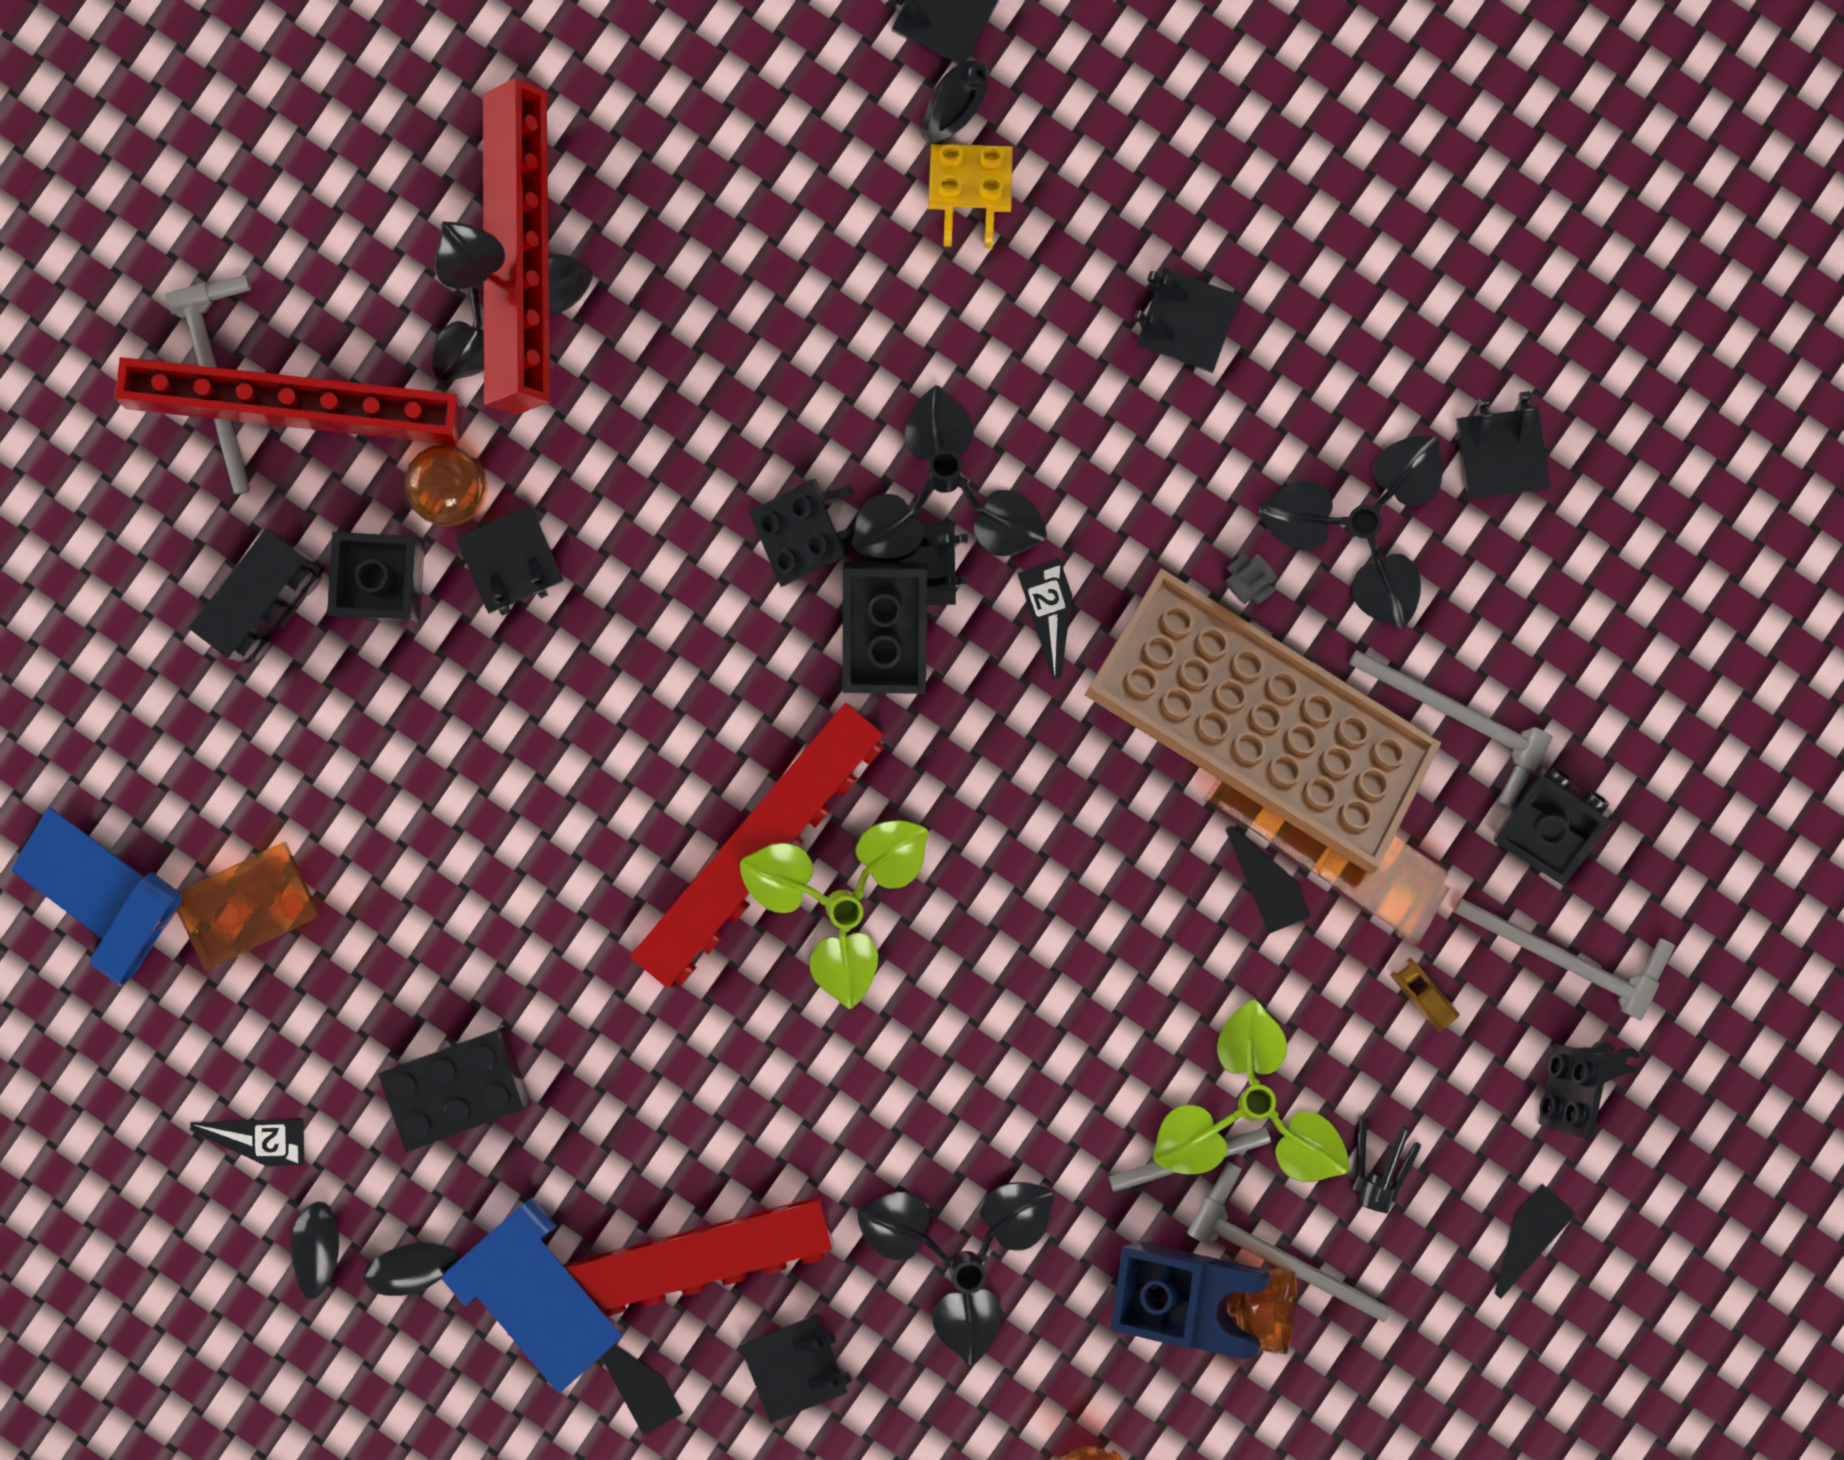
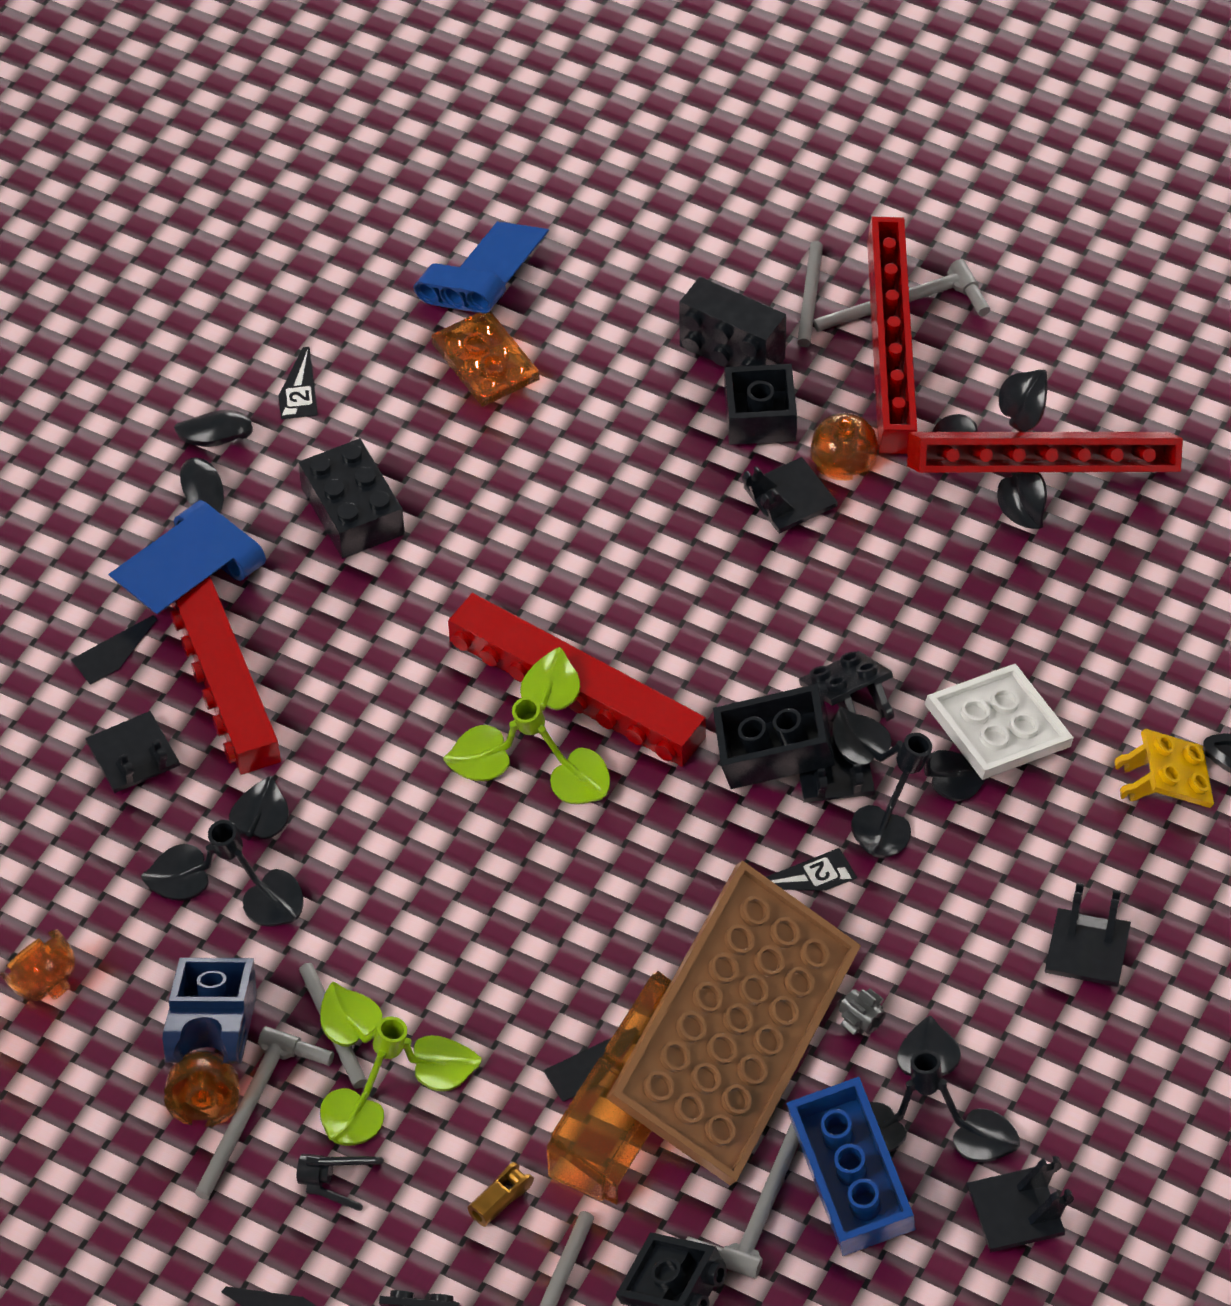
camera: 85 degrees right, 35 degrees down
none -> blue brick [787,1077,916,1256]
none -> light grey bar [797,241,823,347]
none -> white plate [925,664,1074,780]

